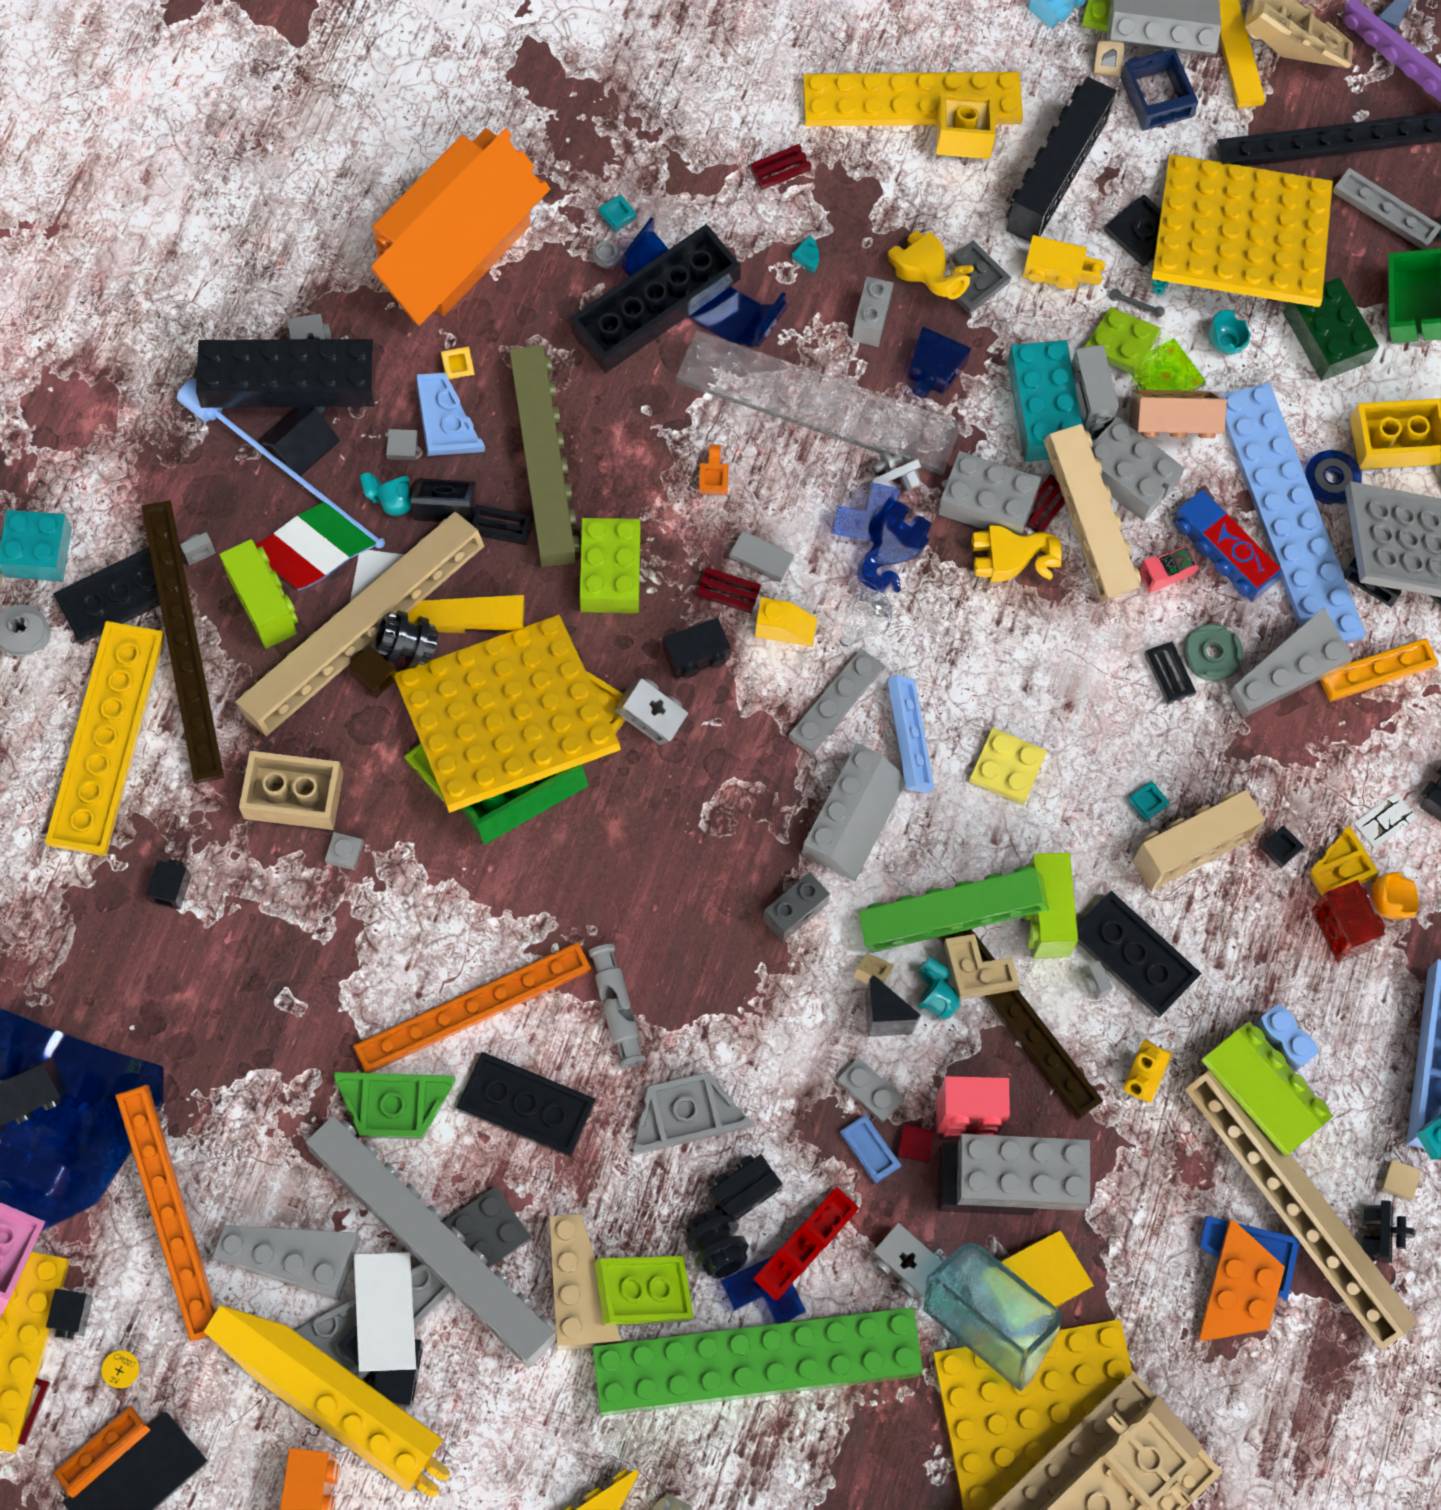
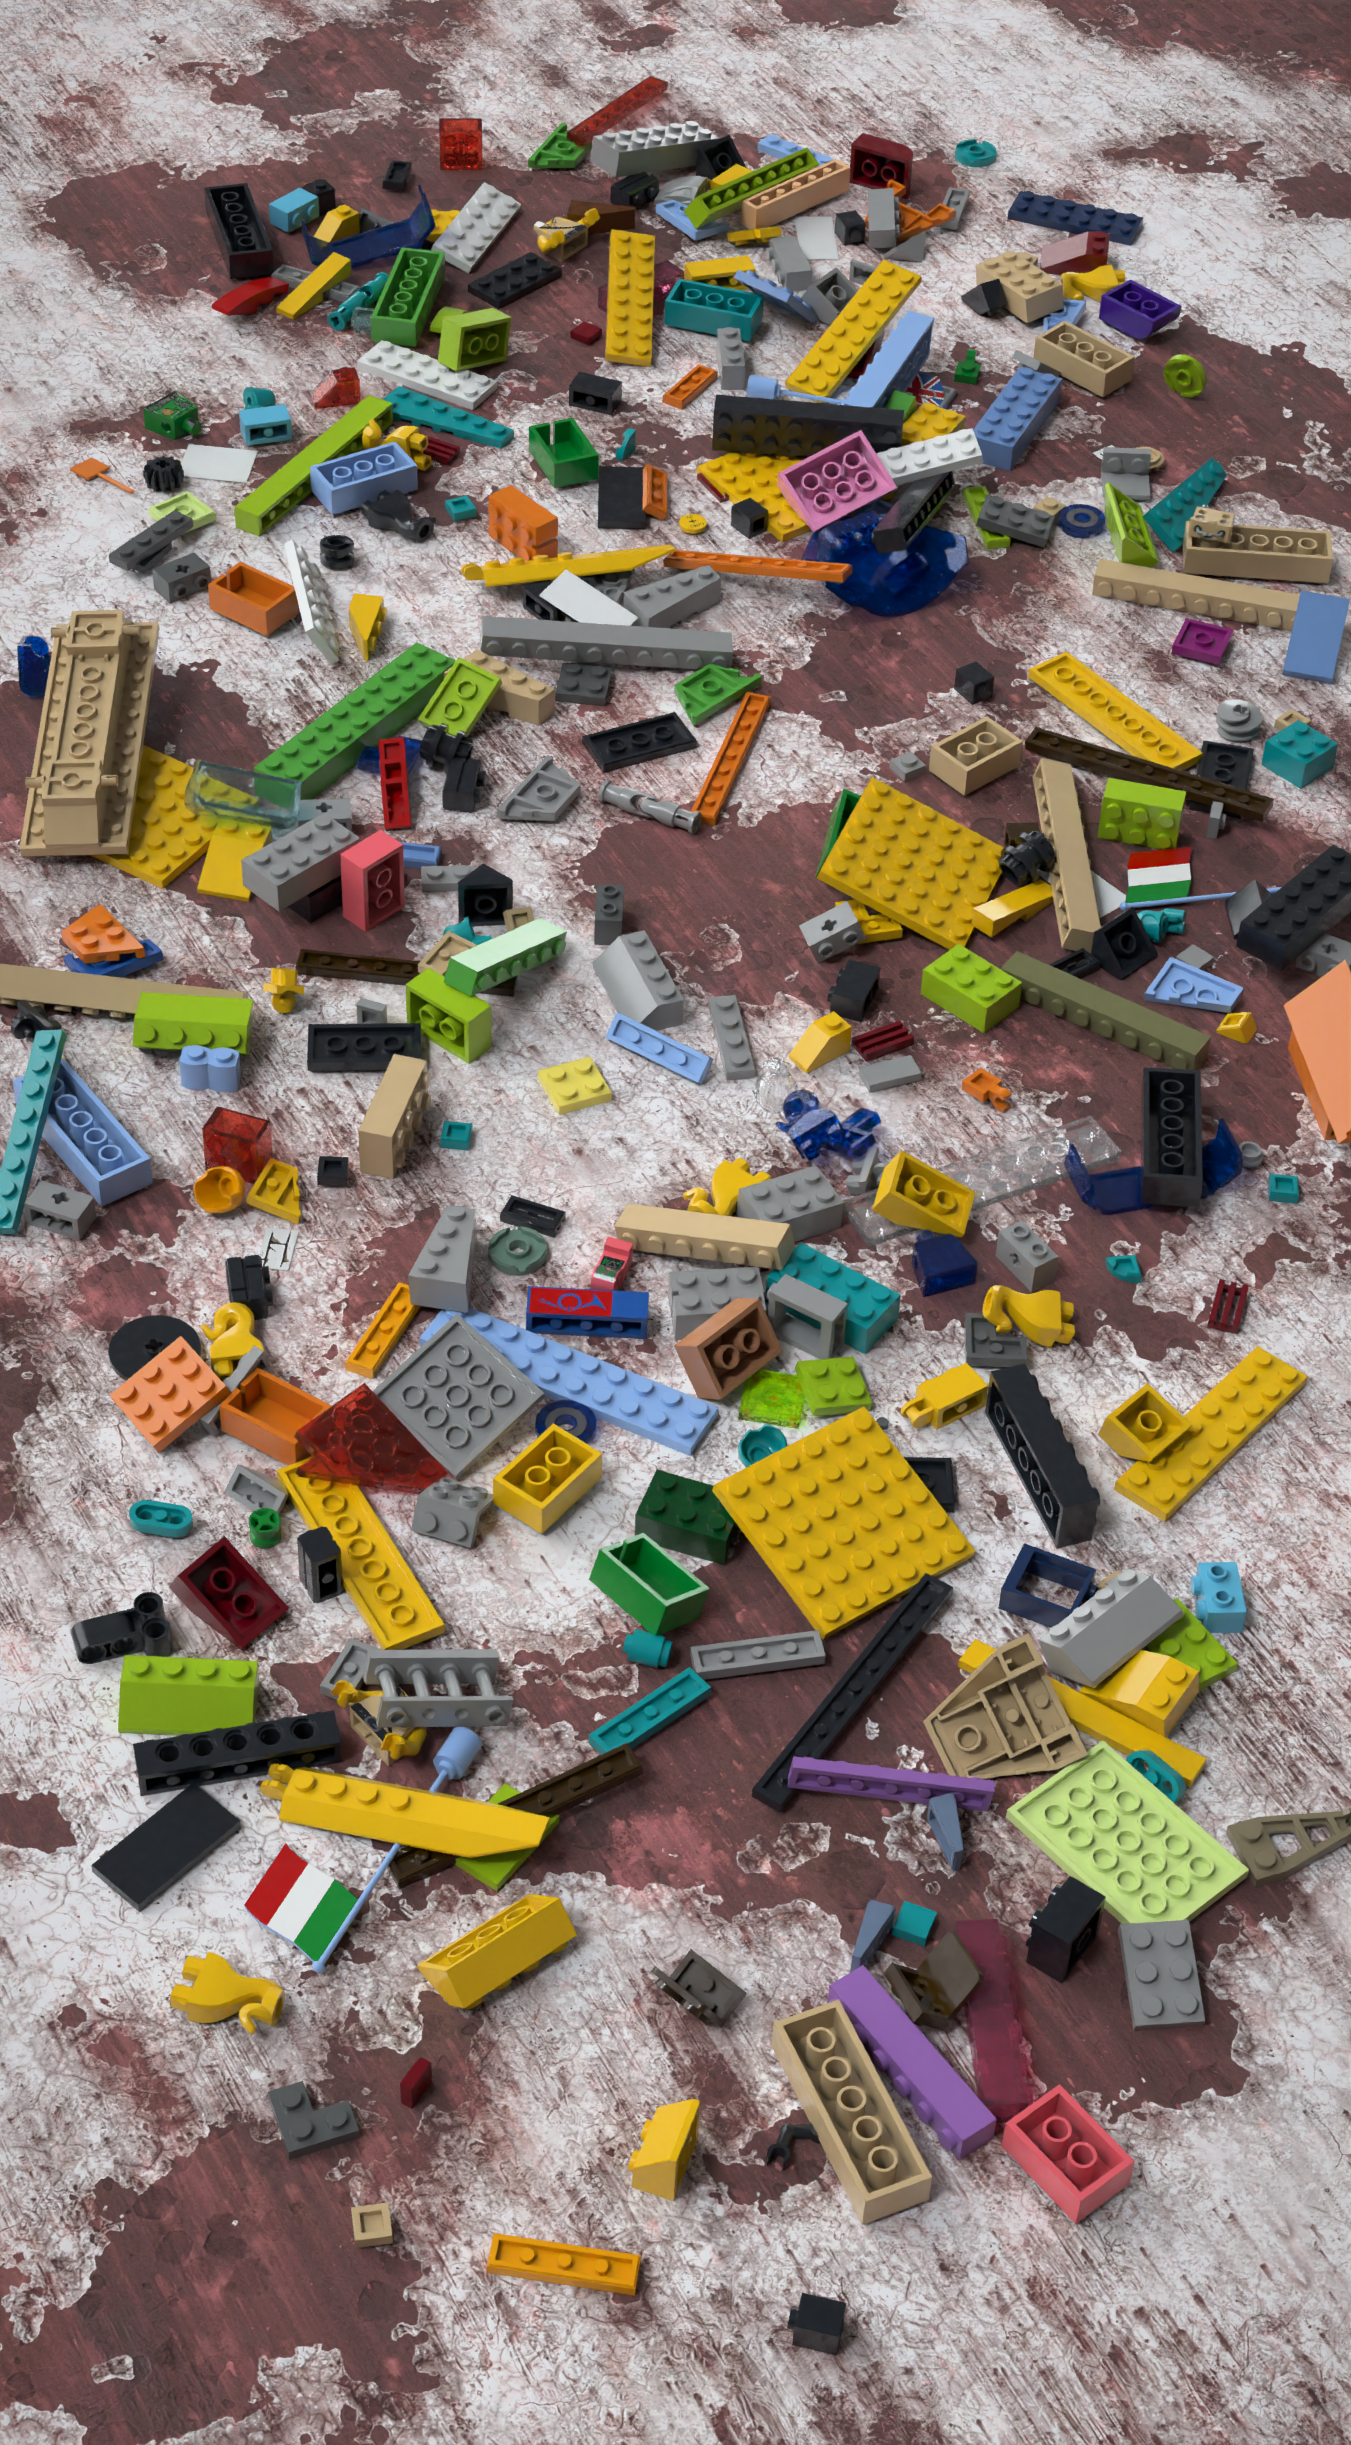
camera: 135 degrees right, 25 degrees down
none -> yellow slope [872,1150,976,1237]

